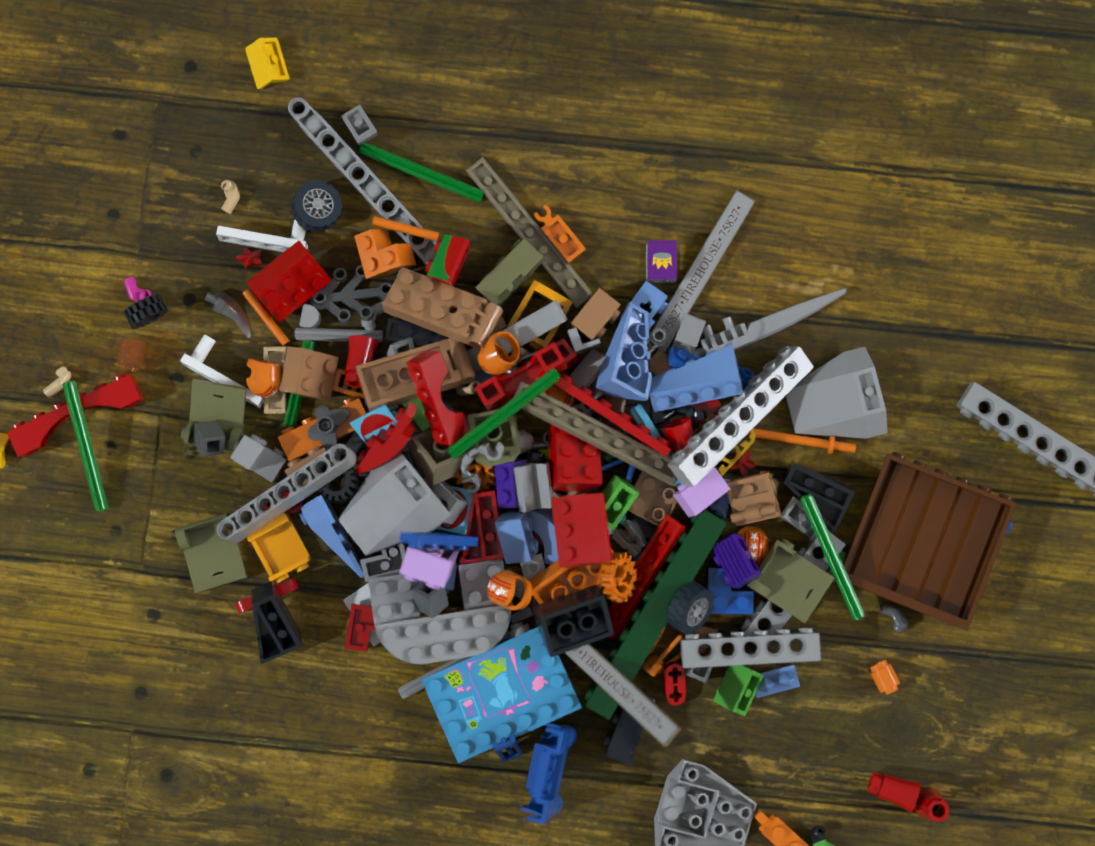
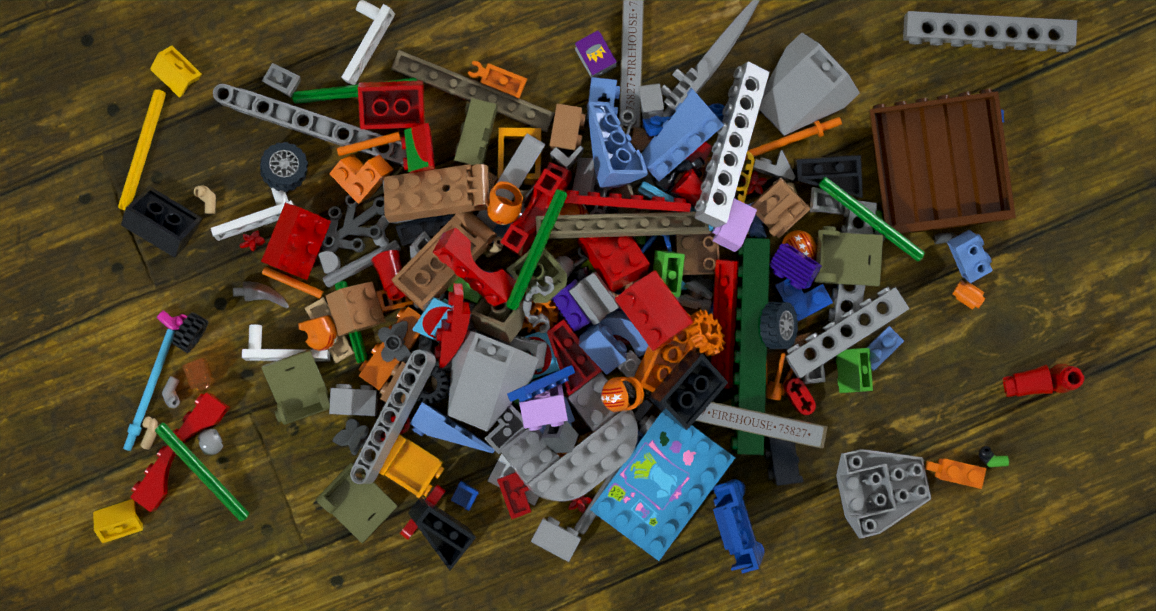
camera: 30 degrees left, 0 degrees up
dark grey brick [194,421,225,457] -> none
blue tile [492,734,523,762] -> none
none -> yellow axle [118,89,166,210]
none -> black slope [121,186,203,258]
none -> medium azure bar [123,329,176,451]
none -> light grey arm [162,376,180,408]
none -> light grey piece [197,429,223,455]
none -> dark grey animal [333,419,369,455]
none -> white piece [342,0,395,85]
none -> red brick [358,80,425,130]
none -> blue panel [451,481,480,511]
none -> light grey brick [531,516,581,562]
none -> red plant [568,495,592,513]
none -> light grey slope [753,150,795,182]
none -> medium blue brick [947,230,993,283]

